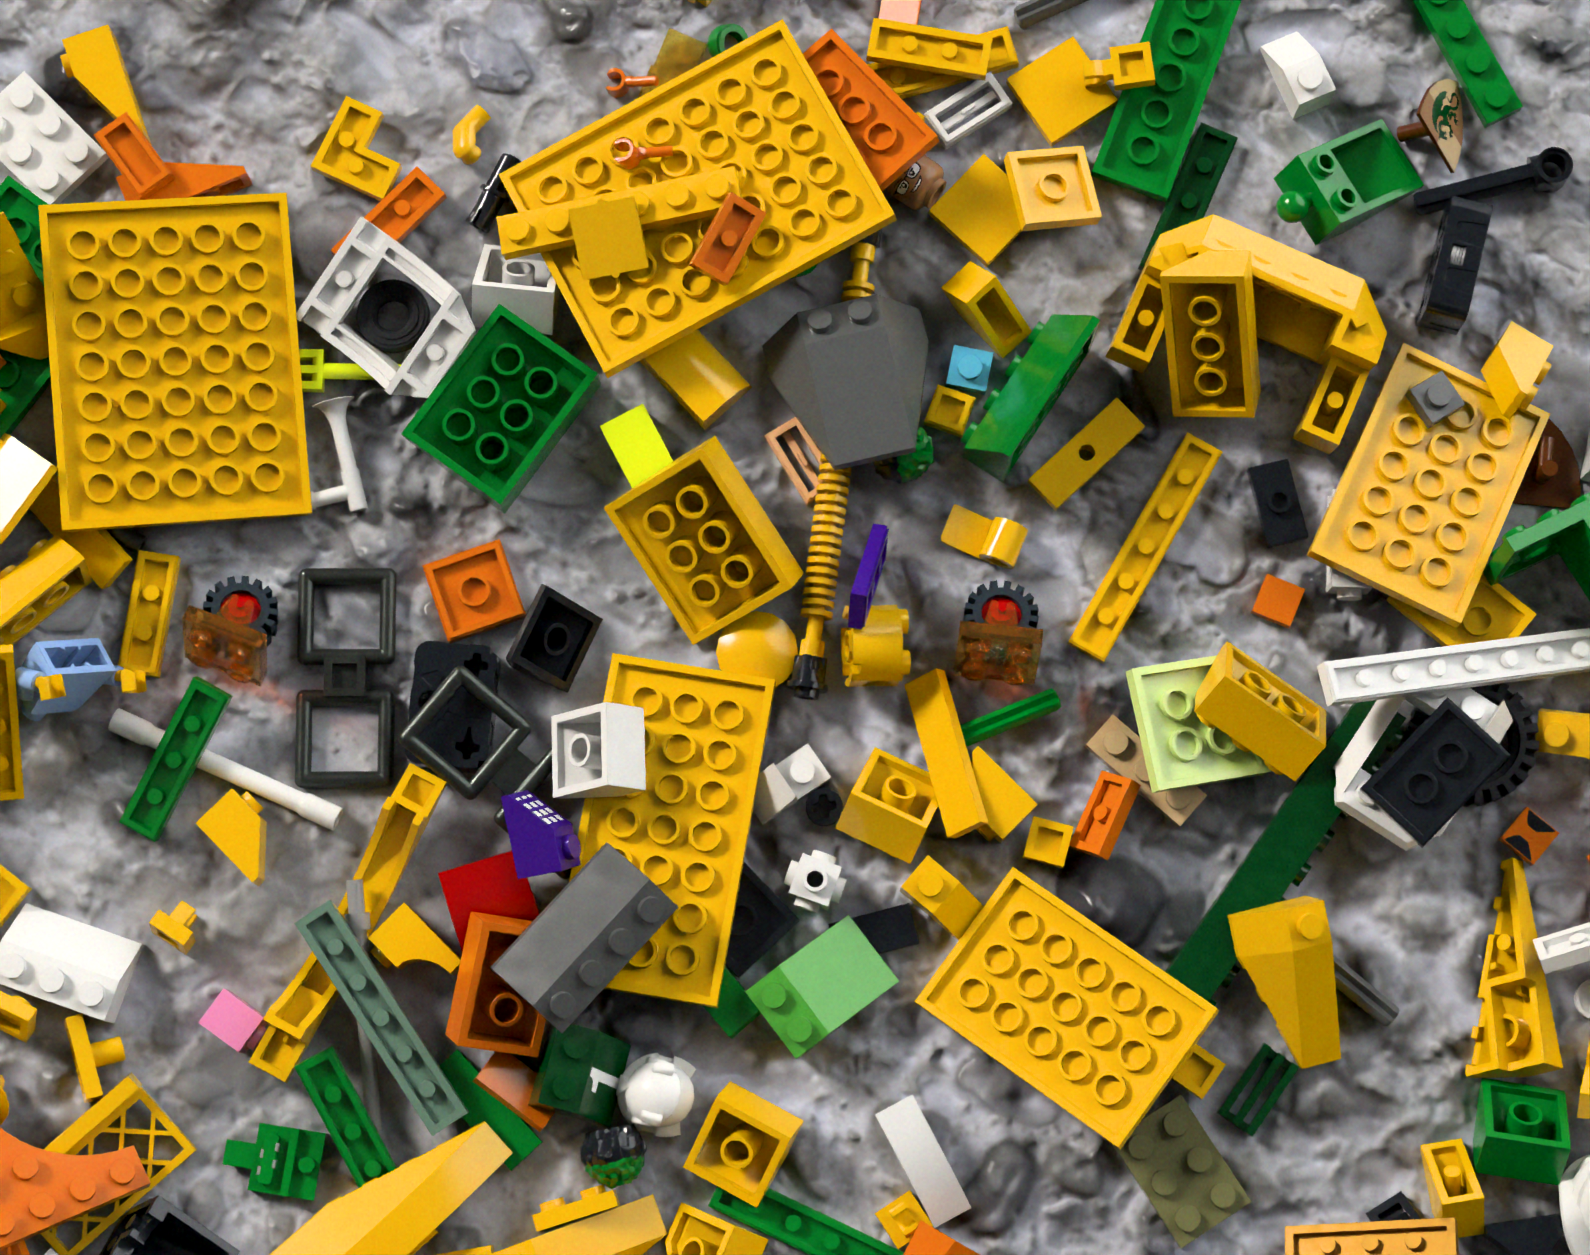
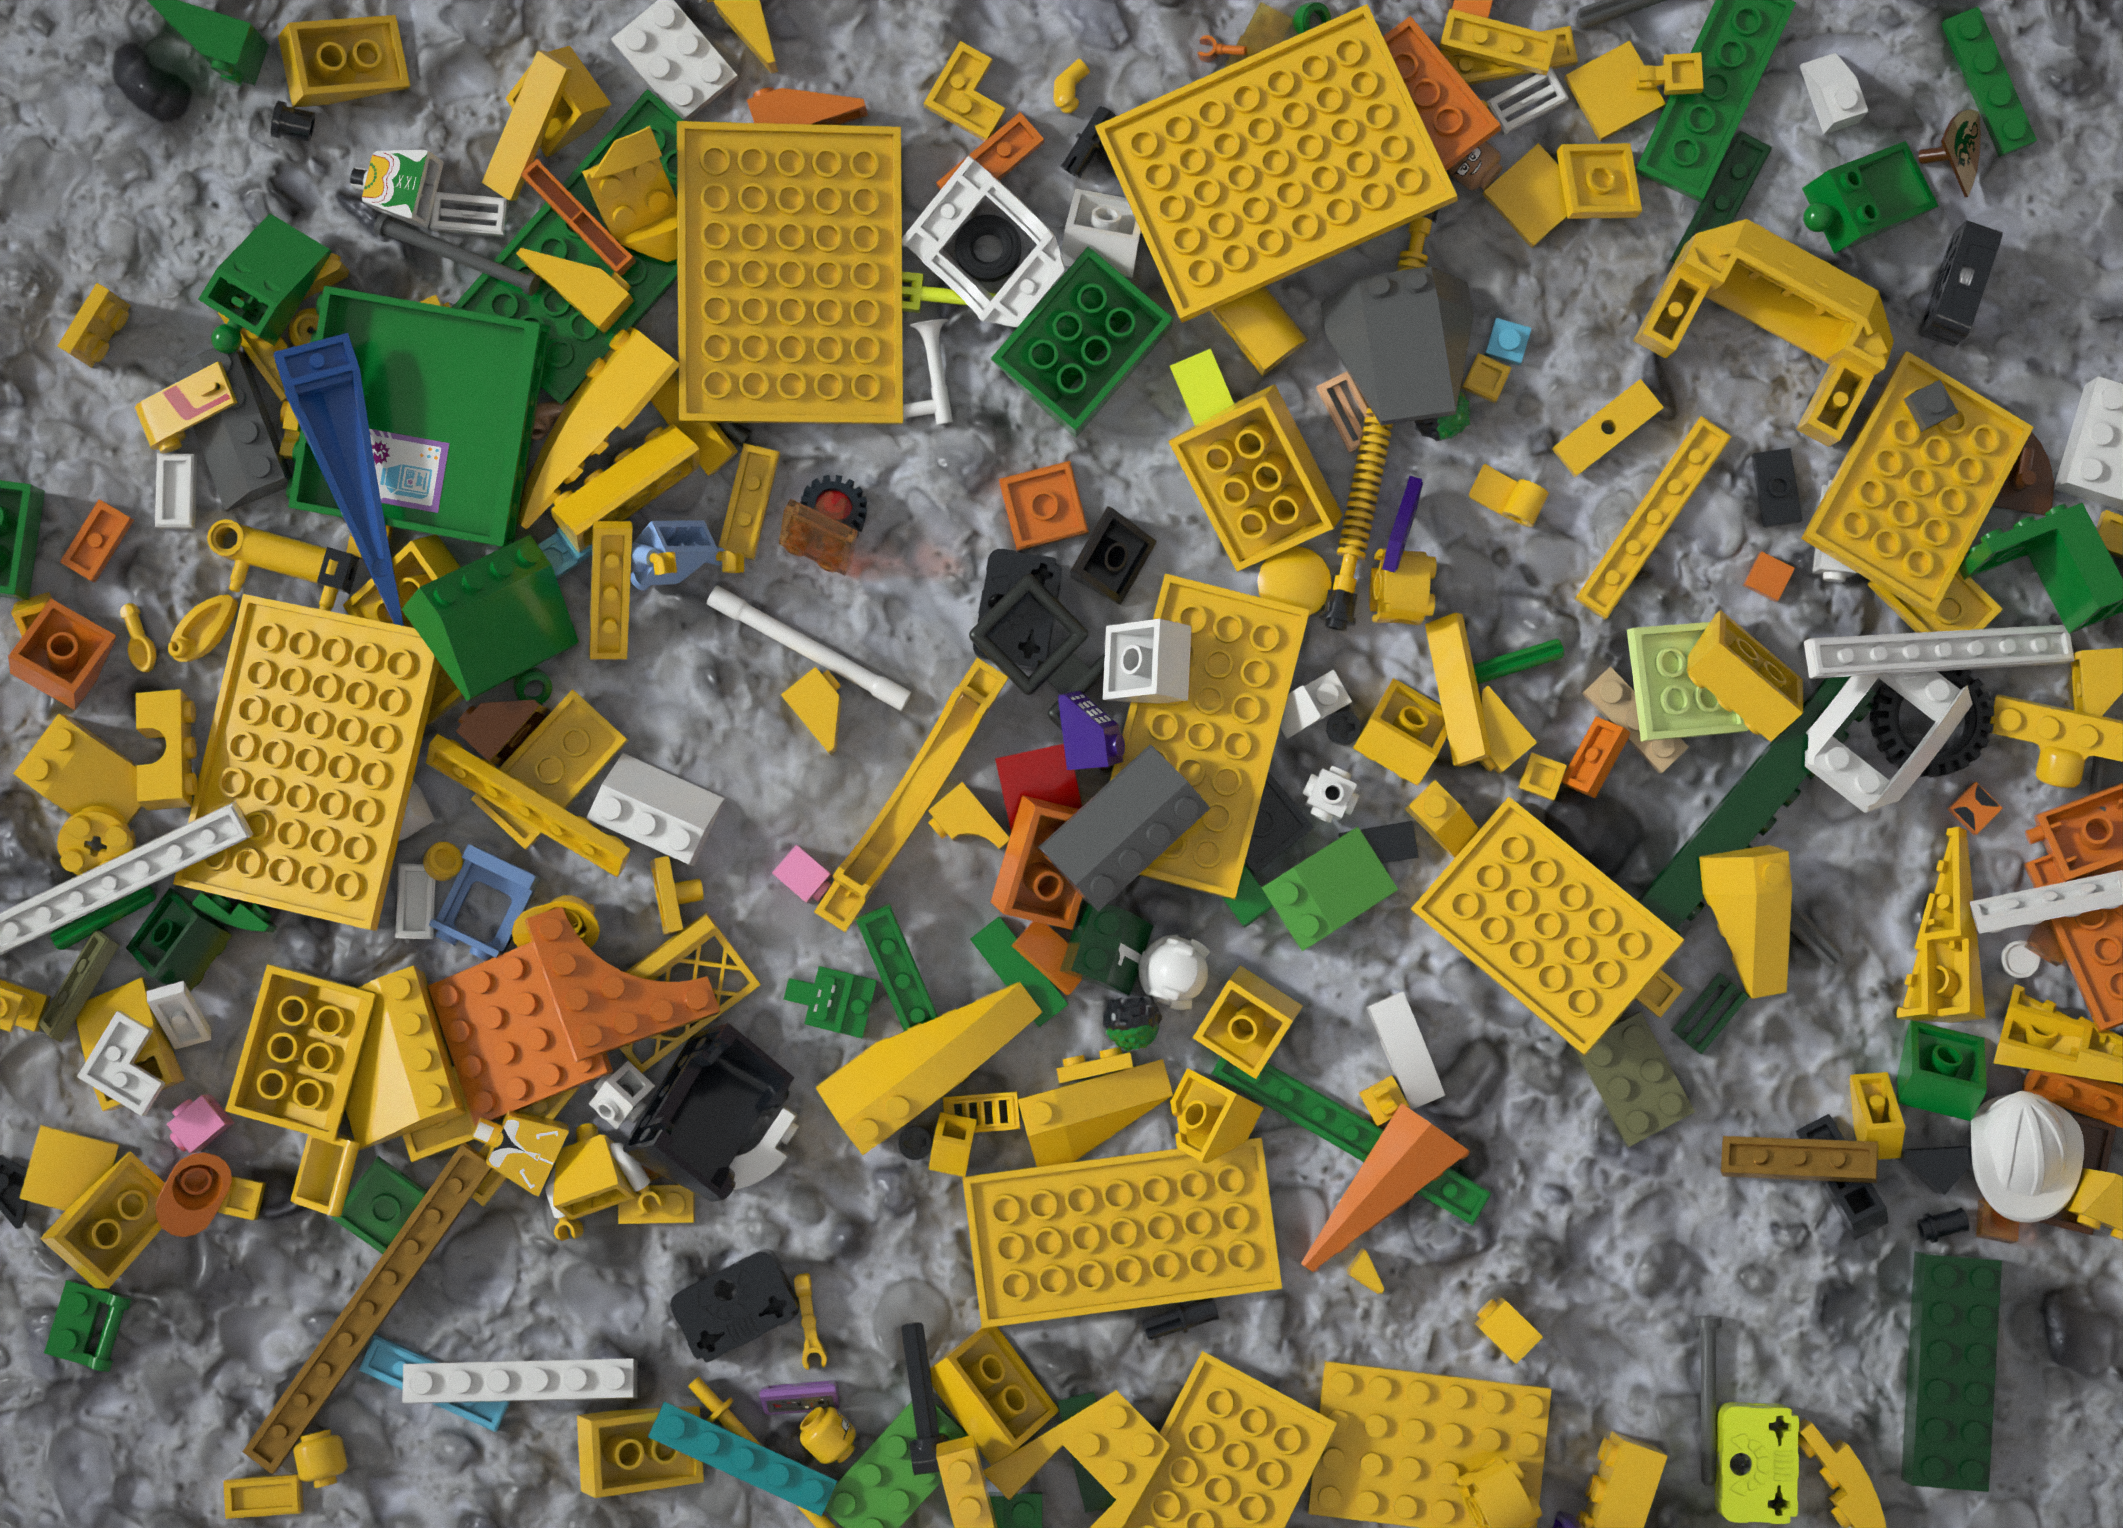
camera: 10 degrees right, 5 degrees up
orange tile [93,112,175,200] -> none
green tile [119,676,233,842] -> none
yellow tile [149,901,198,955] -> none
sand green plate [294,900,469,1136] -> none
pearl dark grey bar [295,568,397,788] -> none
light grey bar [344,879,383,1132] -> none
yellow plate [496,166,742,260] -> none
yellow piece [568,196,650,280] -> none
orange hand [614,138,673,169] -> none
orange plate [689,192,766,286] -> none
yellow slope [941,261,1032,358] -> none
clear orange plate [953,580,1043,685] -> none
green slope [960,314,1100,483] -> none
yellow slope [1160,250,1261,418] -> none
black tile [1360,697,1511,848] -> none
black axle [1413,147,1573,216] -> none
yellow slope [1481,321,1554,420] -> none

